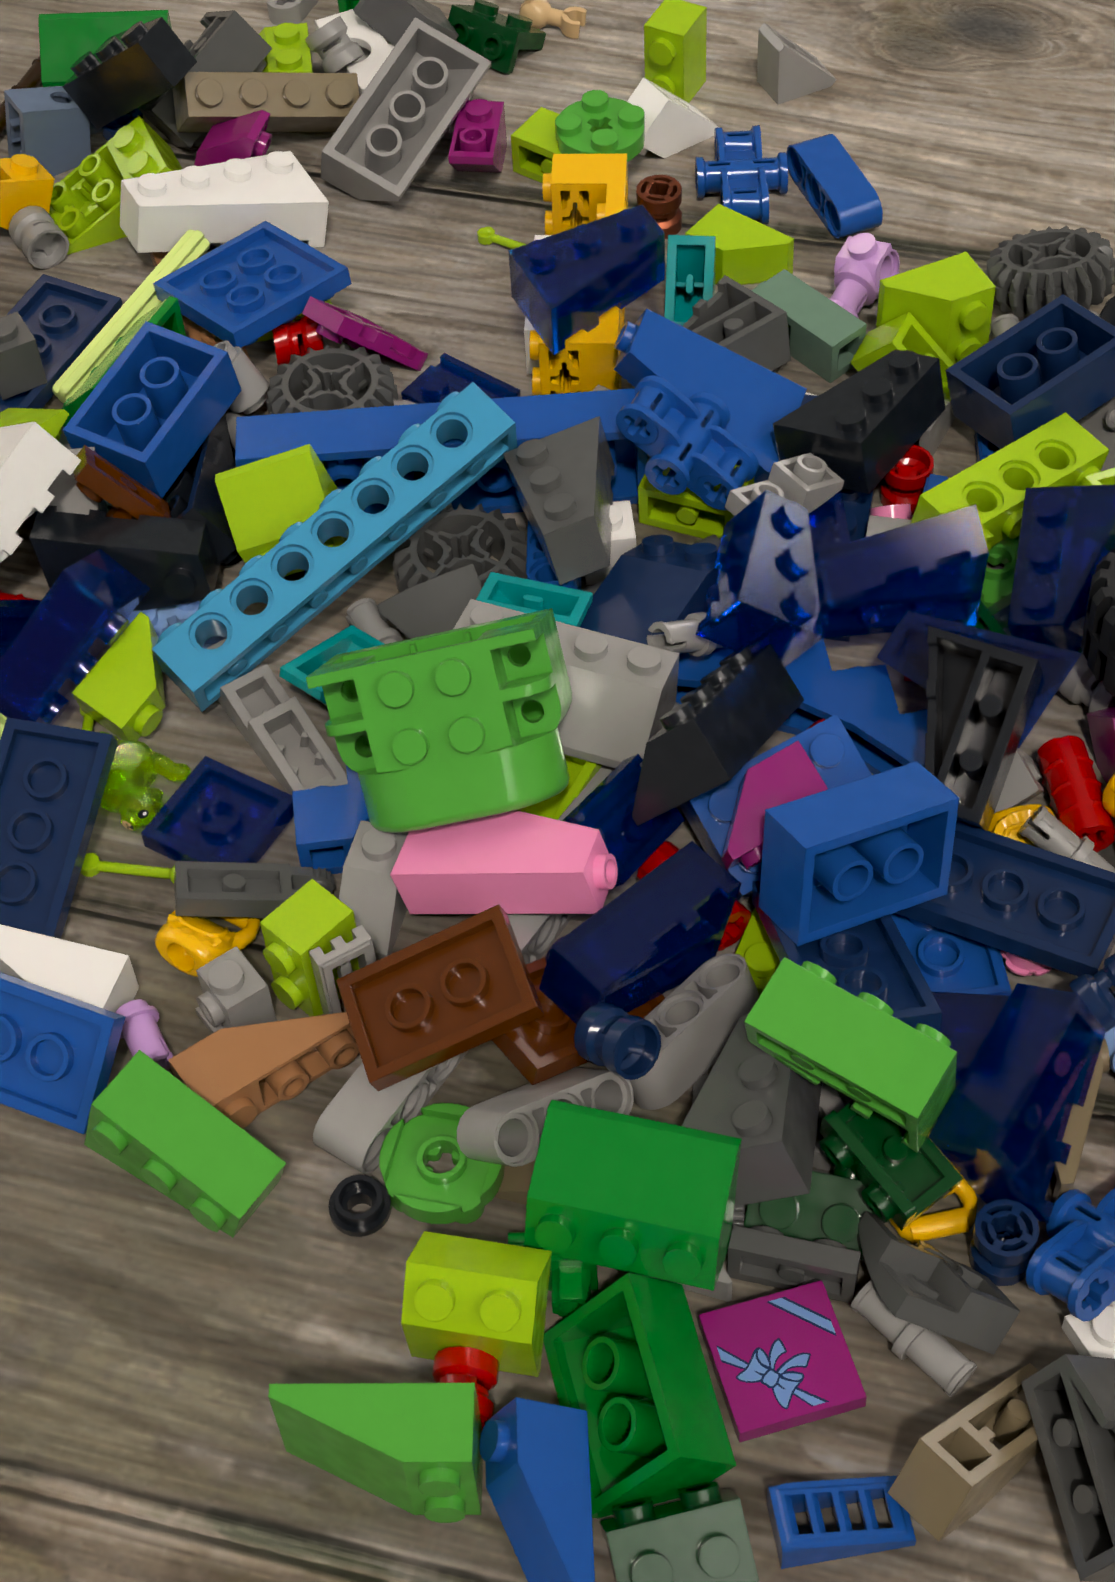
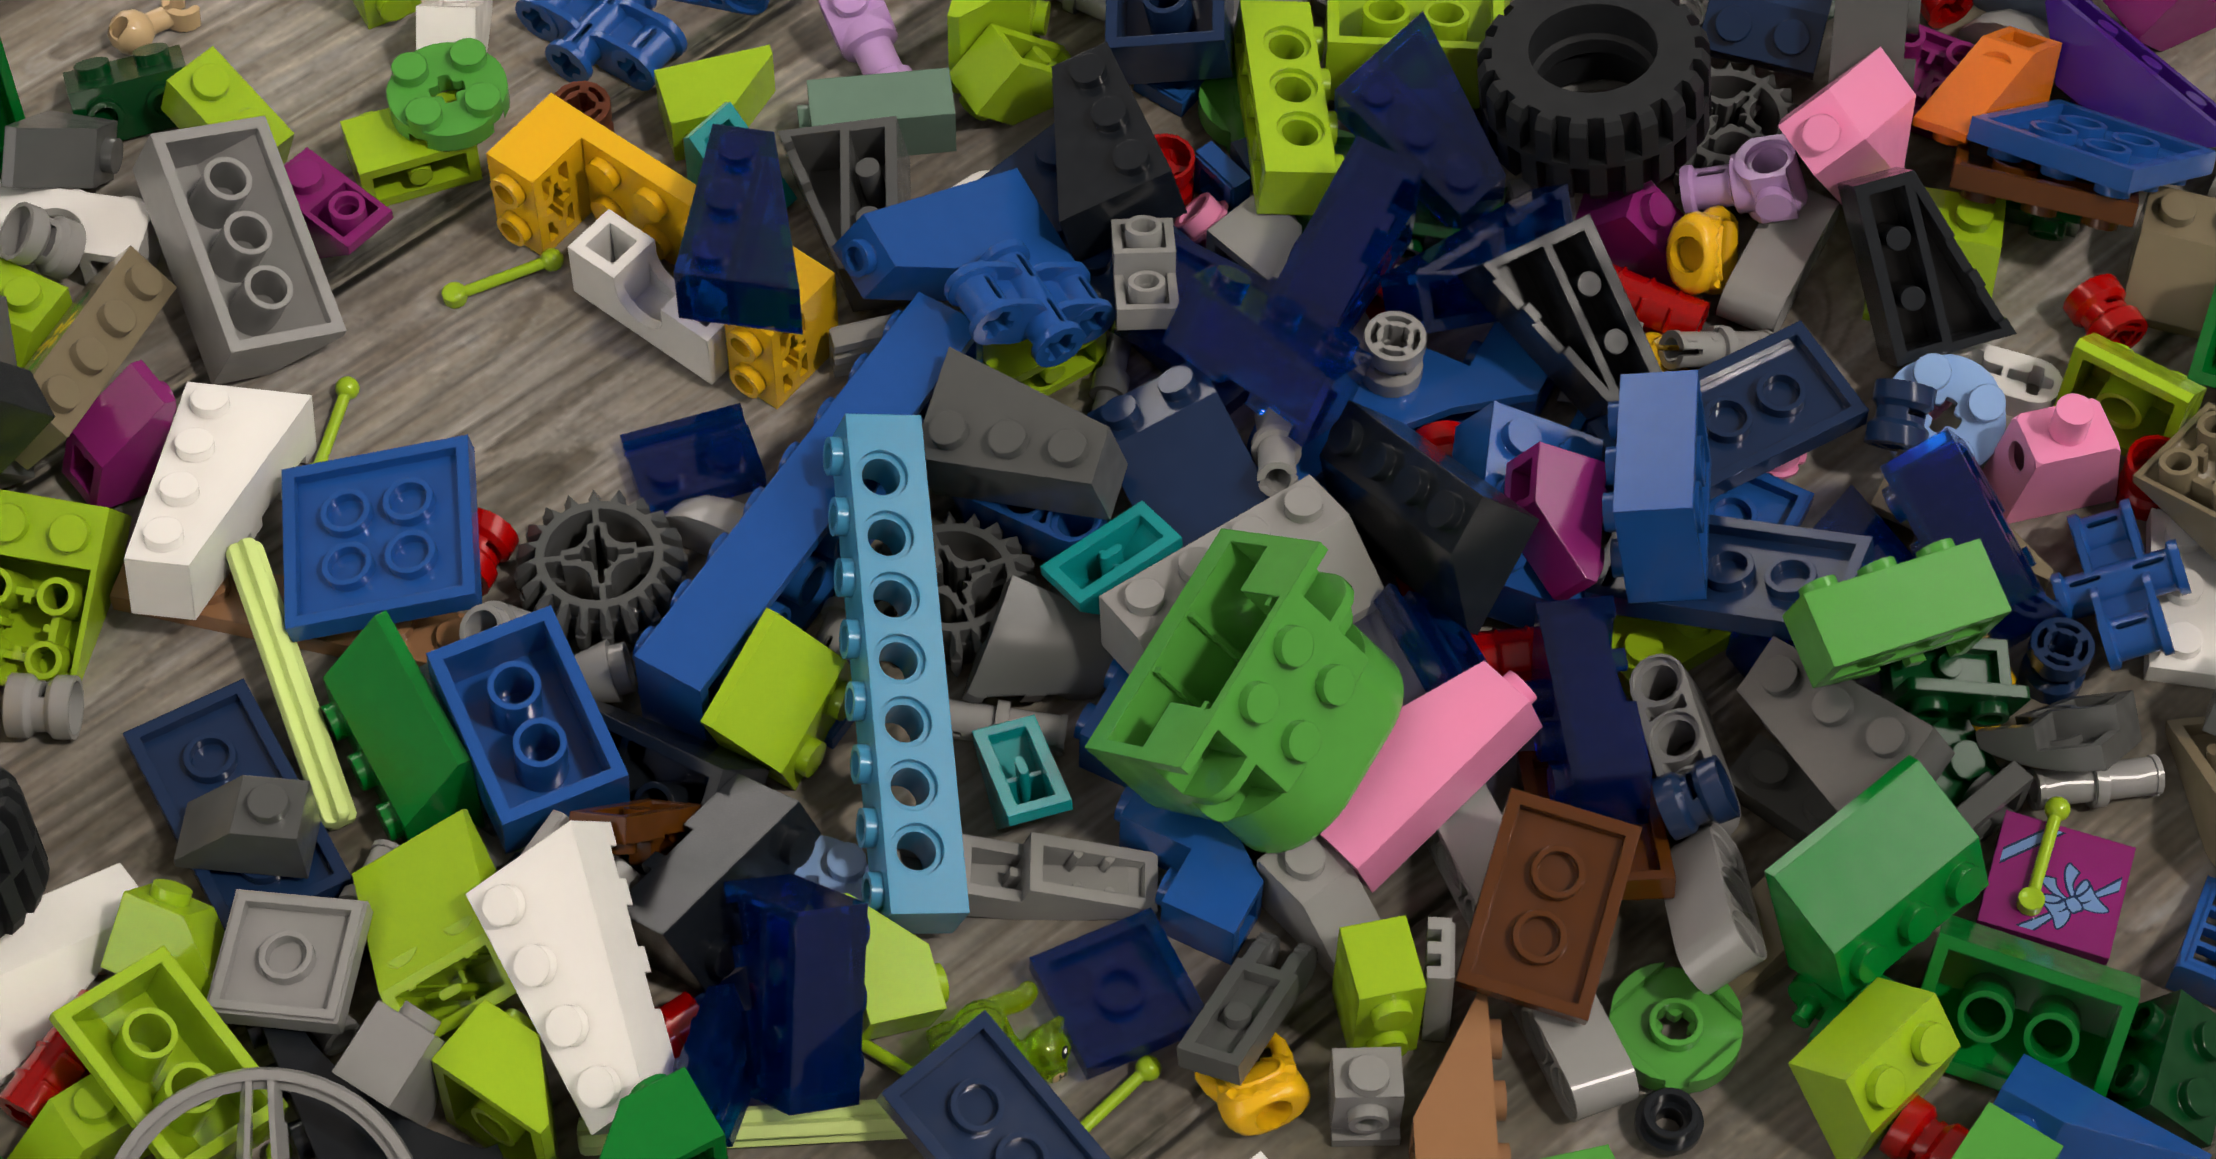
camera: 60 degrees left, 5 degrees up
magenta wing [302,296,428,371] -> none
none -> lime brick [161,46,295,164]
none -> lime hinge [310,376,360,464]
none -> light grey wheel [1360,311,1427,398]
none -> lime hinge [2016,796,2071,916]

